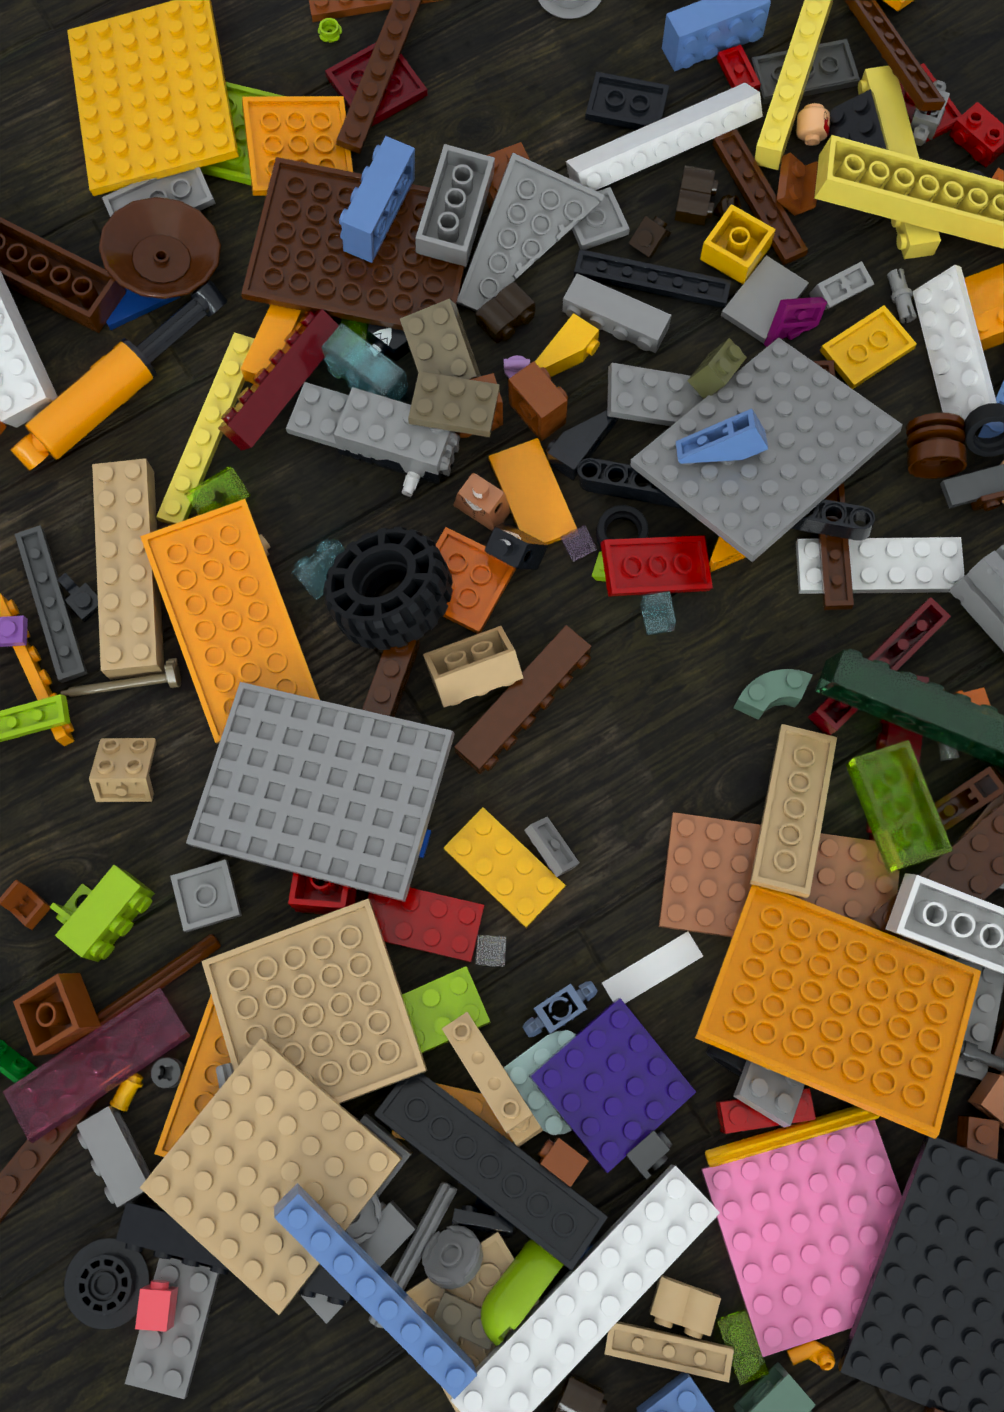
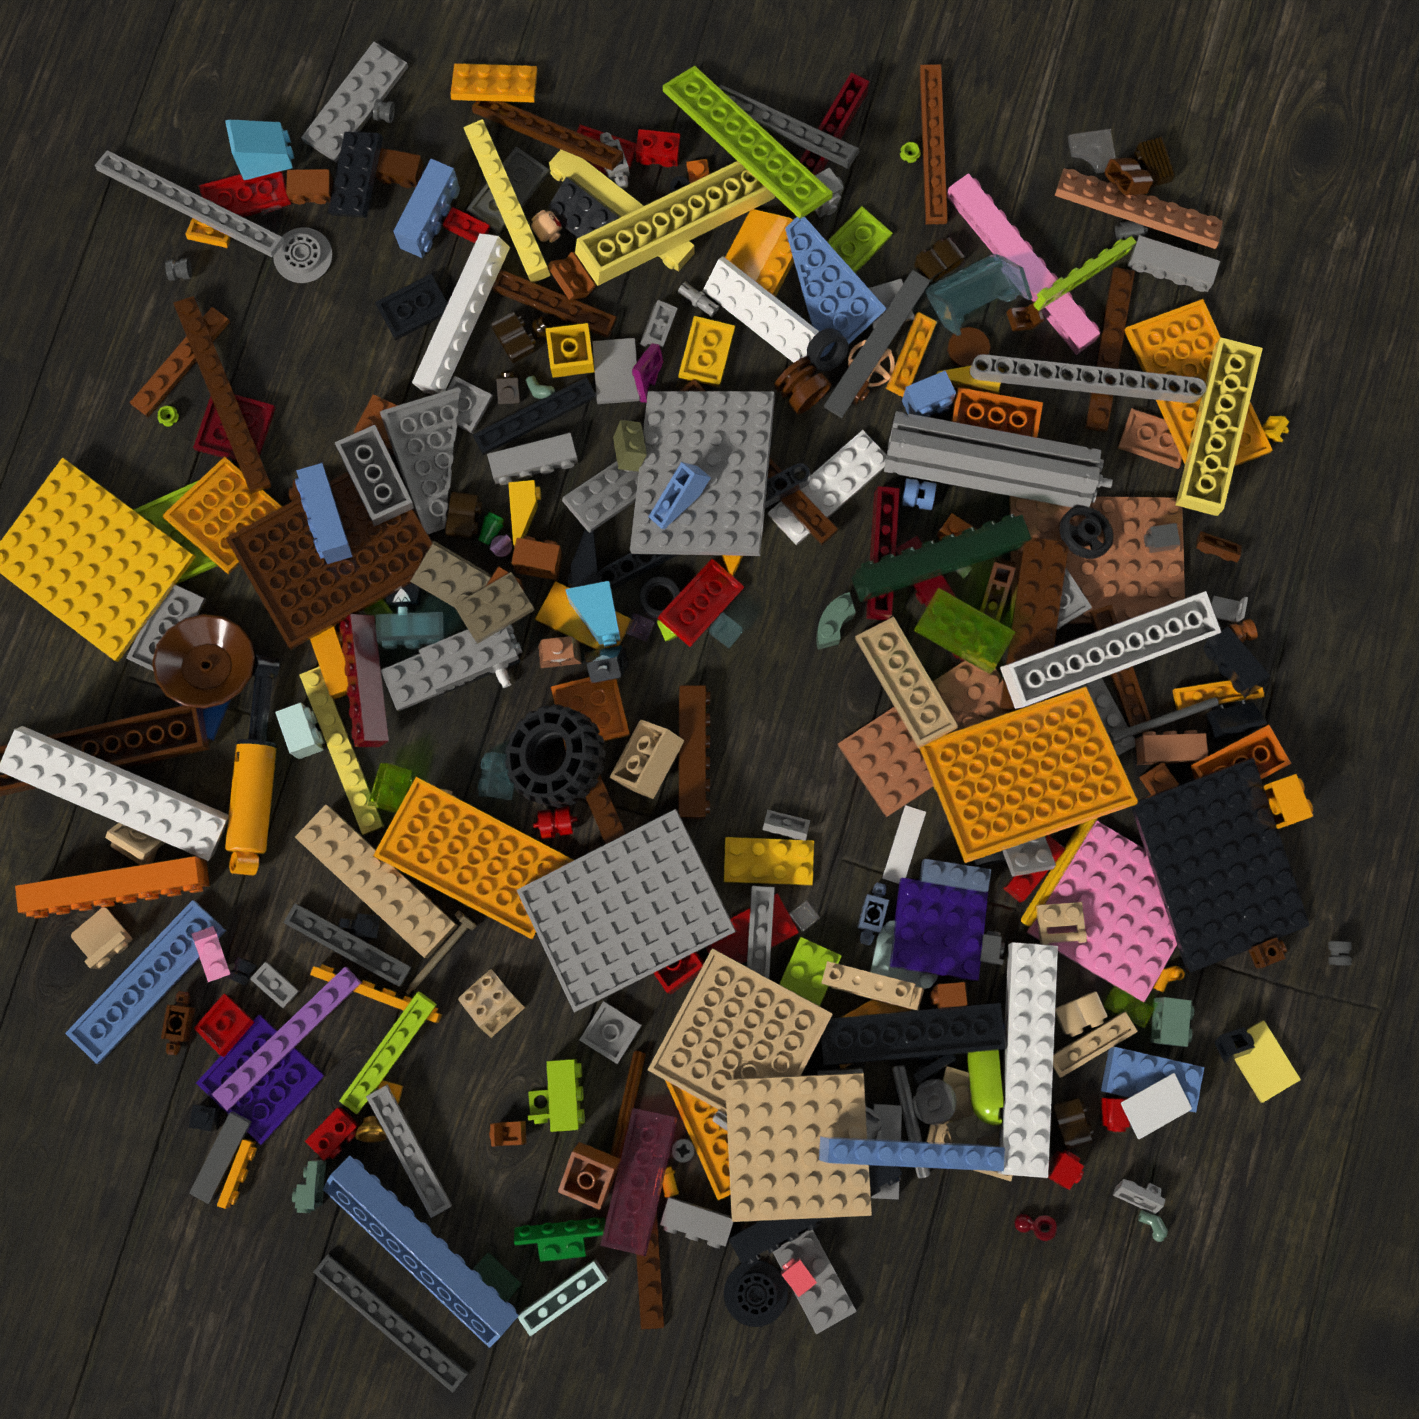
camera: 45 degrees left, 5 degrees up
none -> light aqua brick [275,703,325,759]
none -> green cone [478,512,504,545]
none -> sand green arm [525,376,555,399]
none -> red wheel [533,806,578,839]
none -> medium azure slope [566,581,621,647]
none -> light grey plate [747,886,775,979]
none -> medium blue wheel [901,478,936,510]
none -> sand blue brick [919,859,991,893]
none -> tan plate [1036,902,1087,945]

